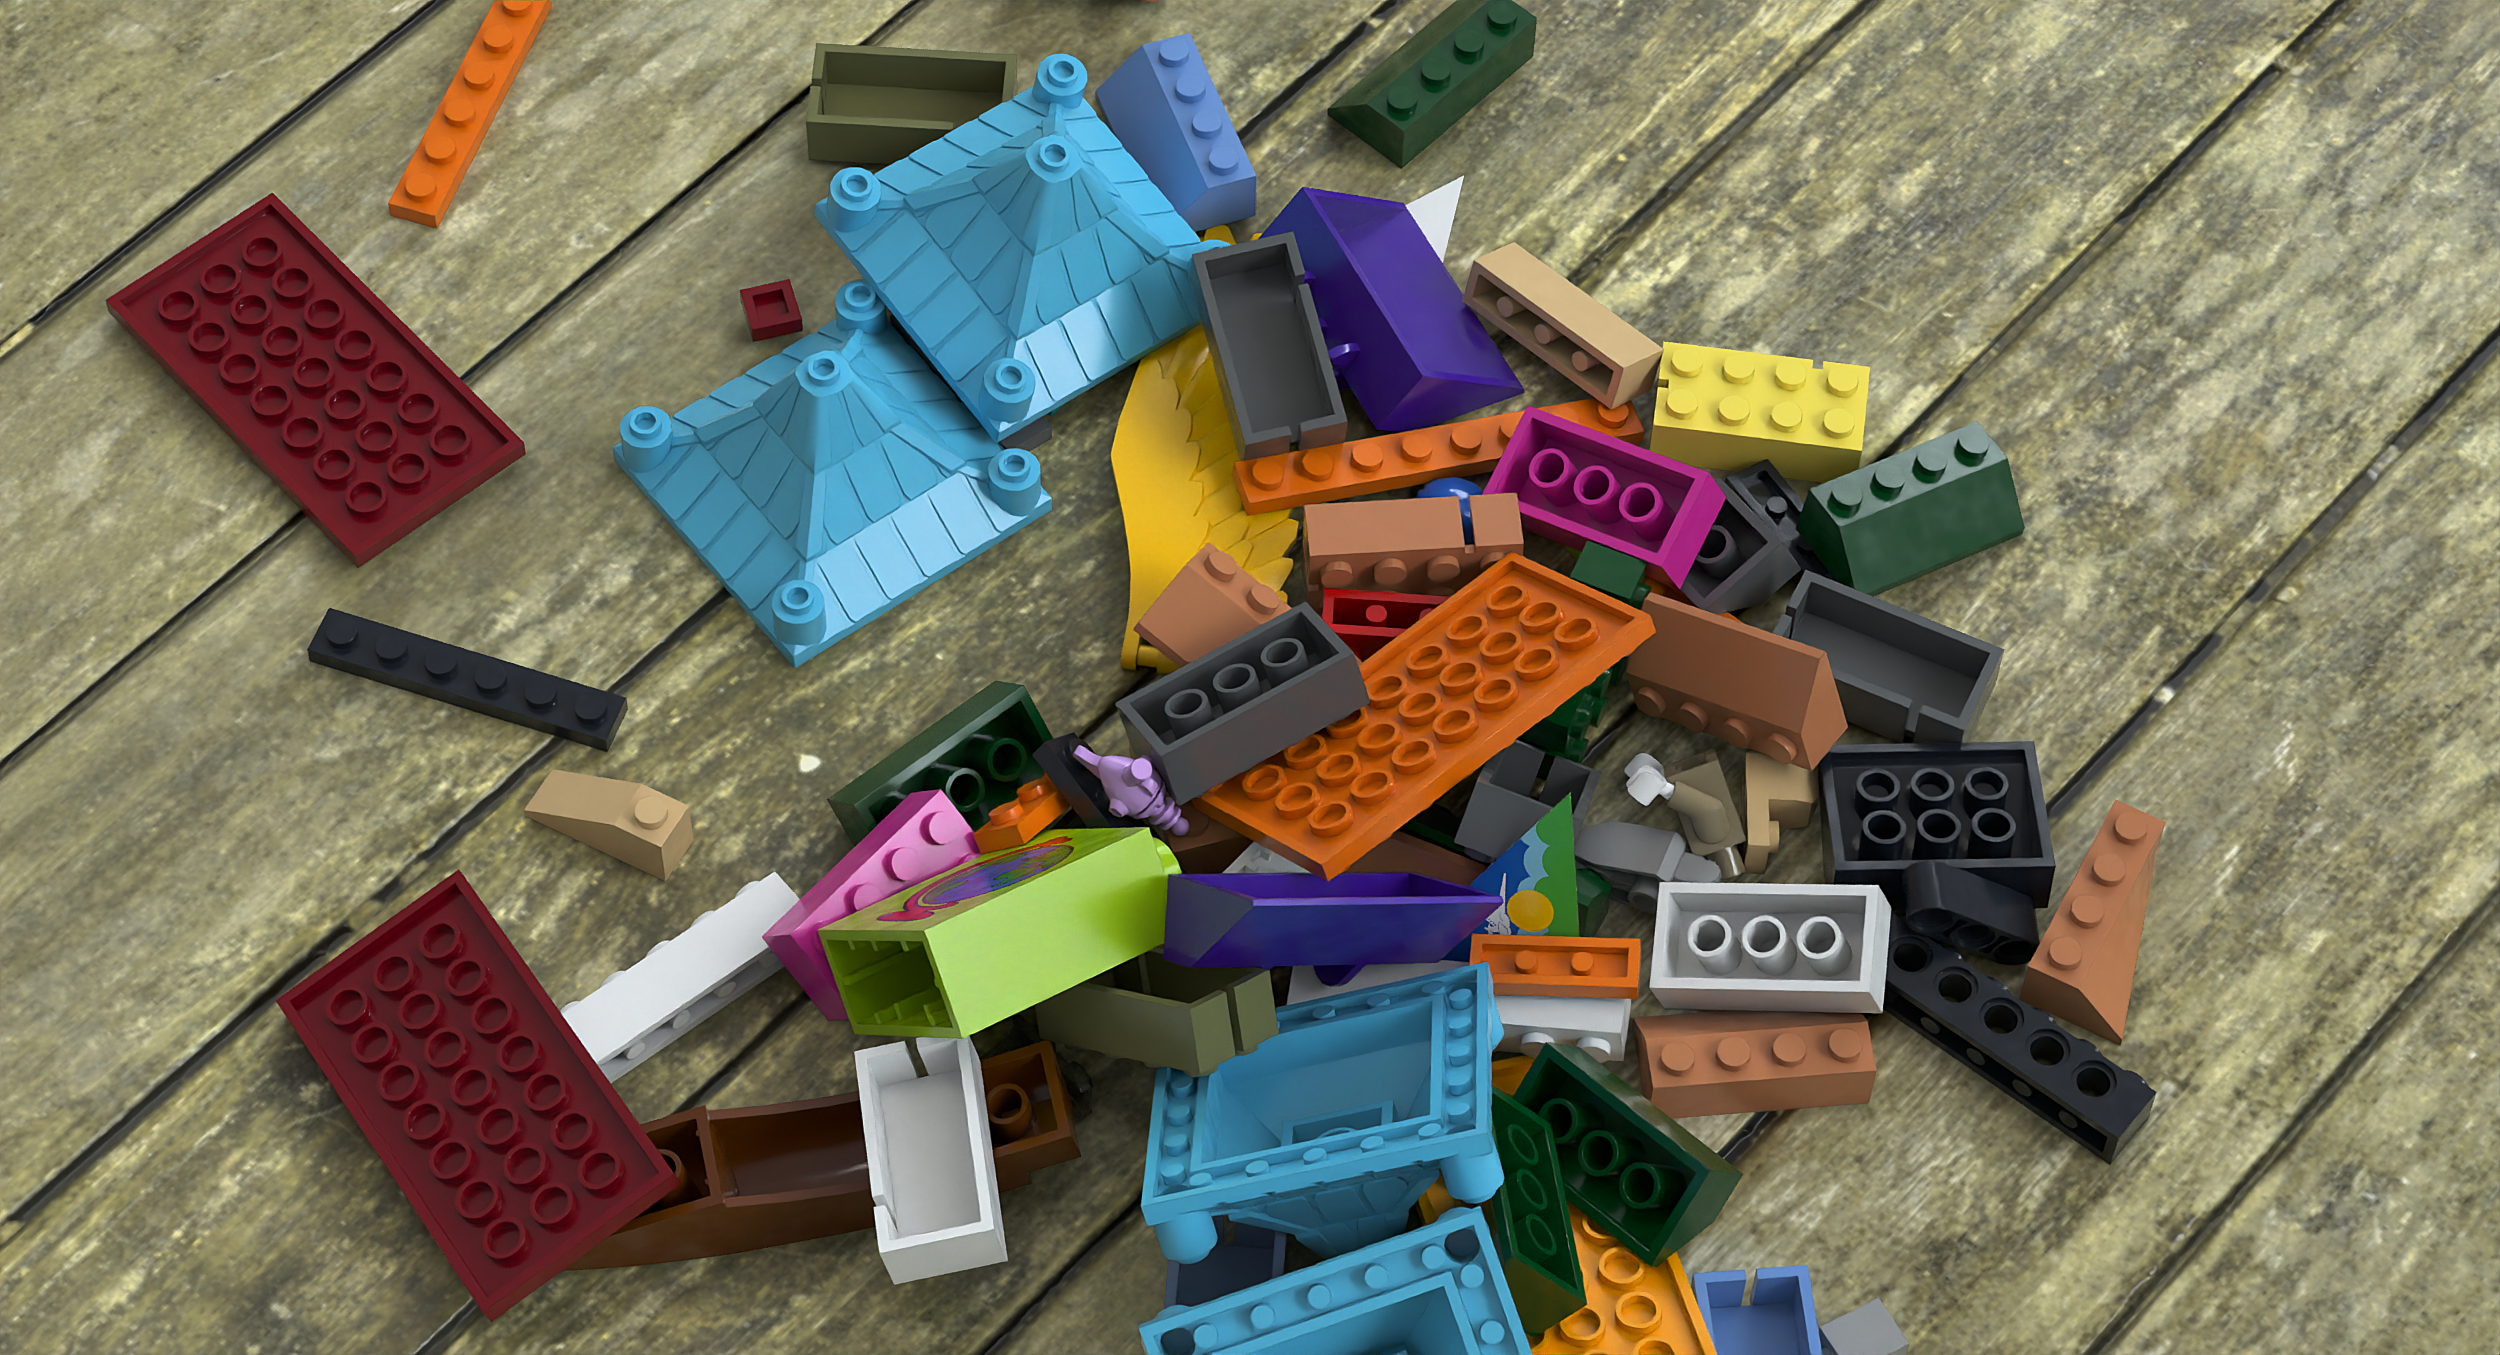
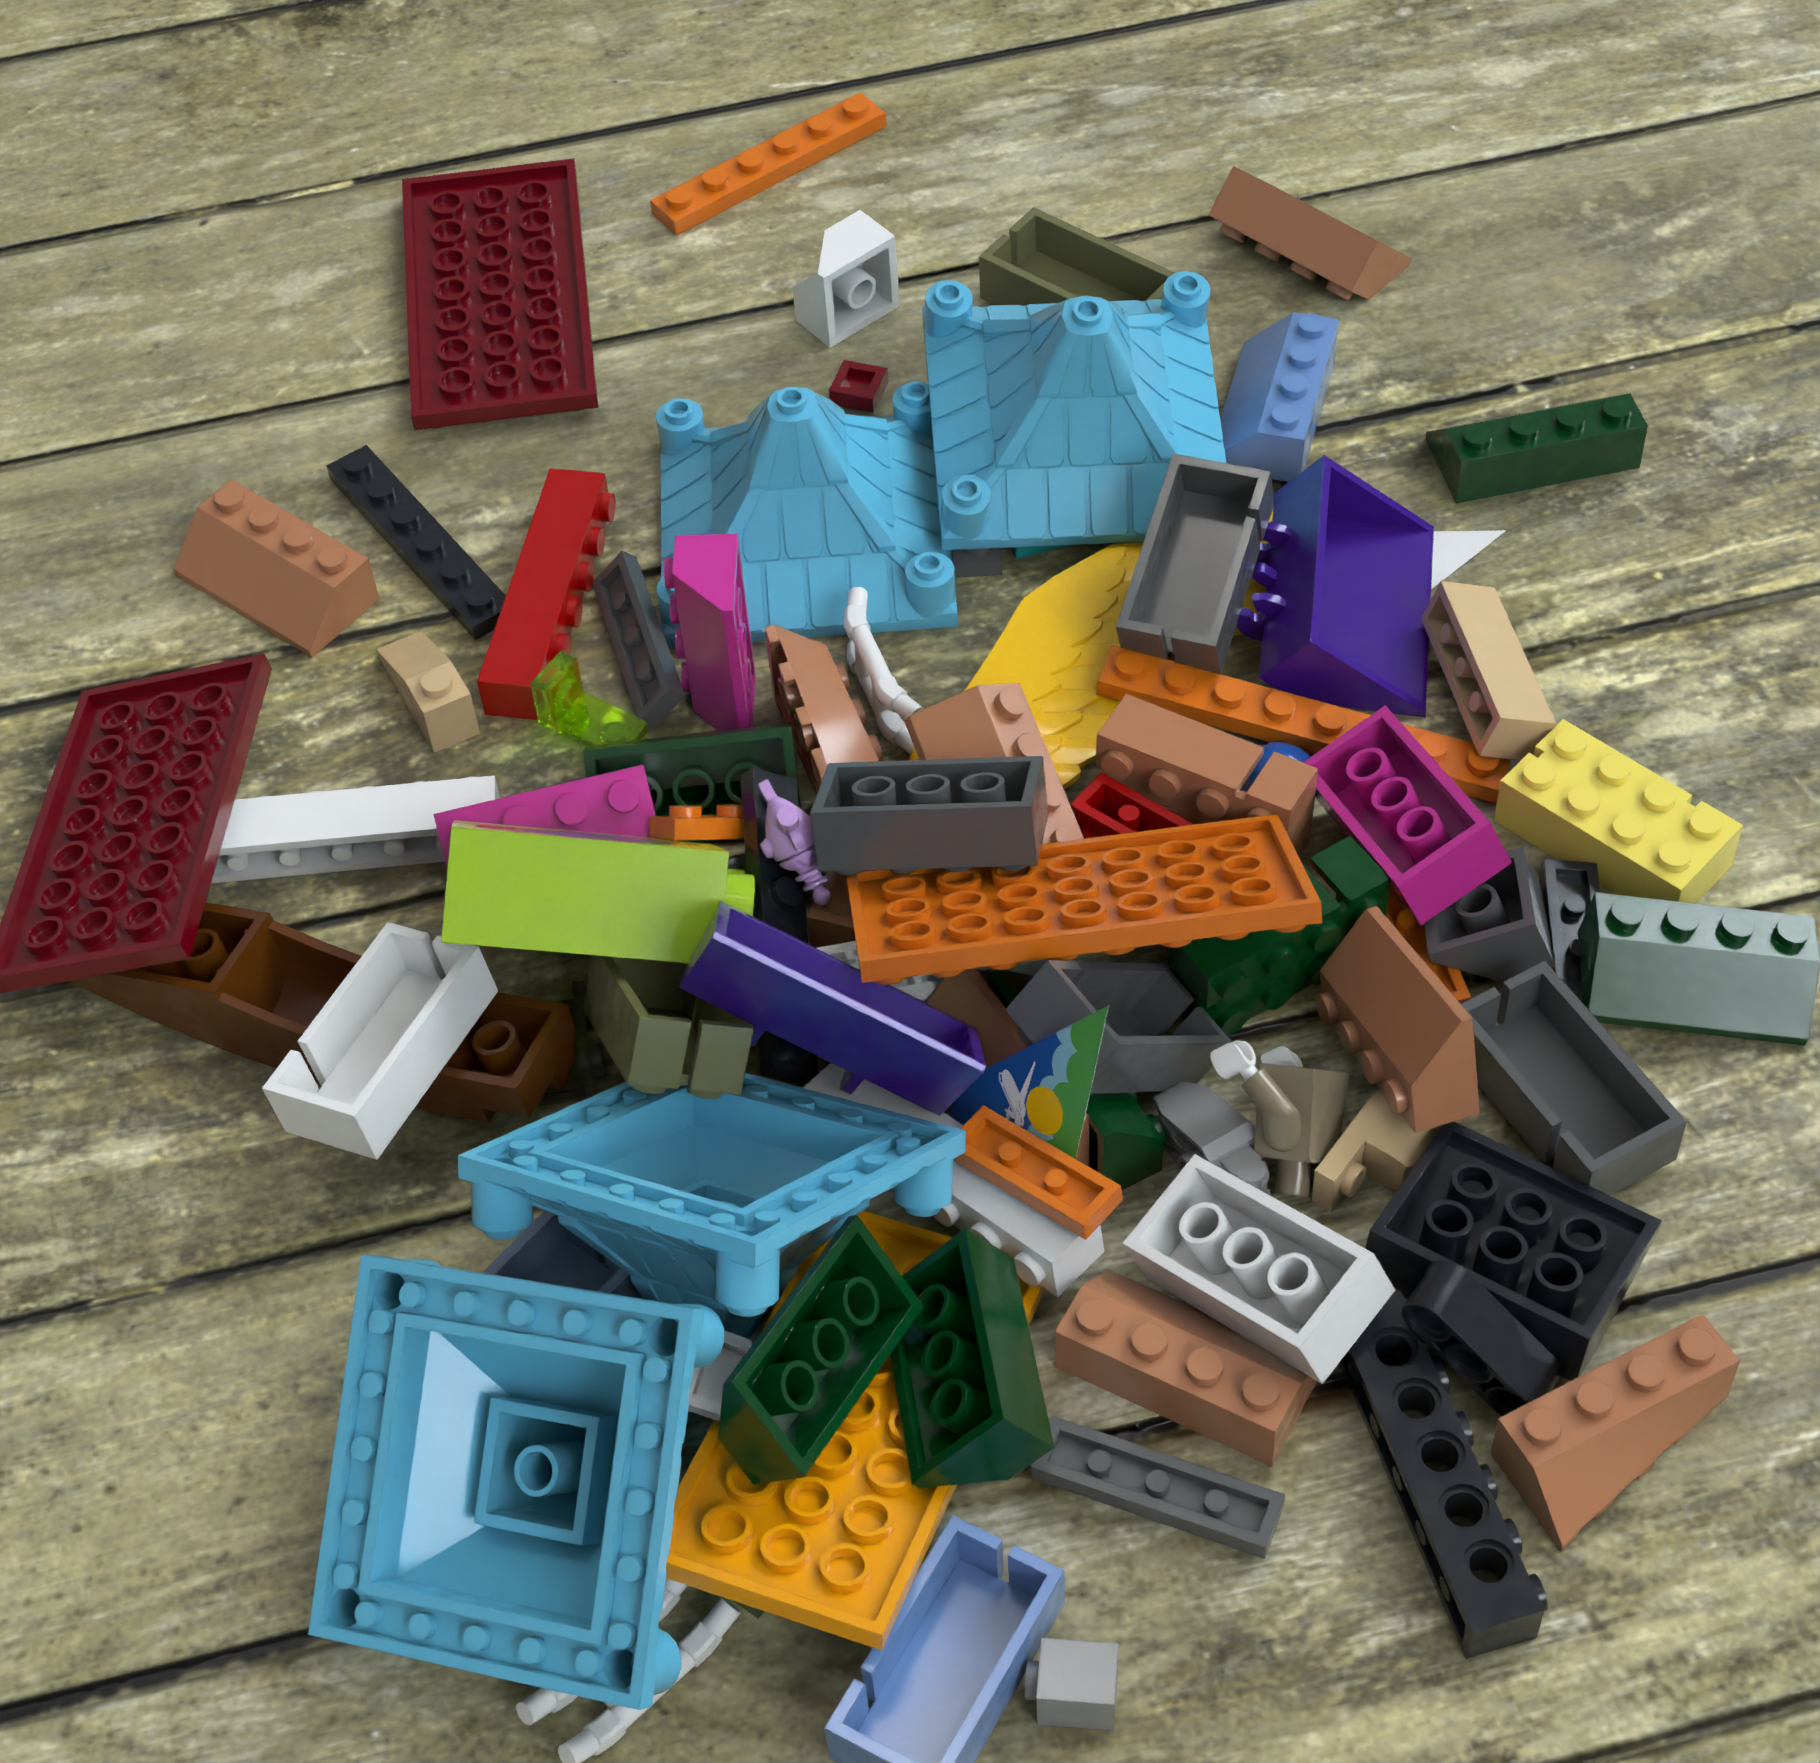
camera: 40 degrees right, 5 degrees down
none -> nougat slope [174,479,379,658]
none -> red brick [477,468,616,721]
none -> clear neon green bracket [530,651,648,746]
none -> dark grey plate [592,551,685,727]
none -> dark pink slope [664,534,756,731]
none -> nougat wedge [764,625,883,796]
none -> white slope [792,210,900,348]
none -> white piece [843,587,924,755]
none -> dark grey plate [1031,1416,1285,1559]

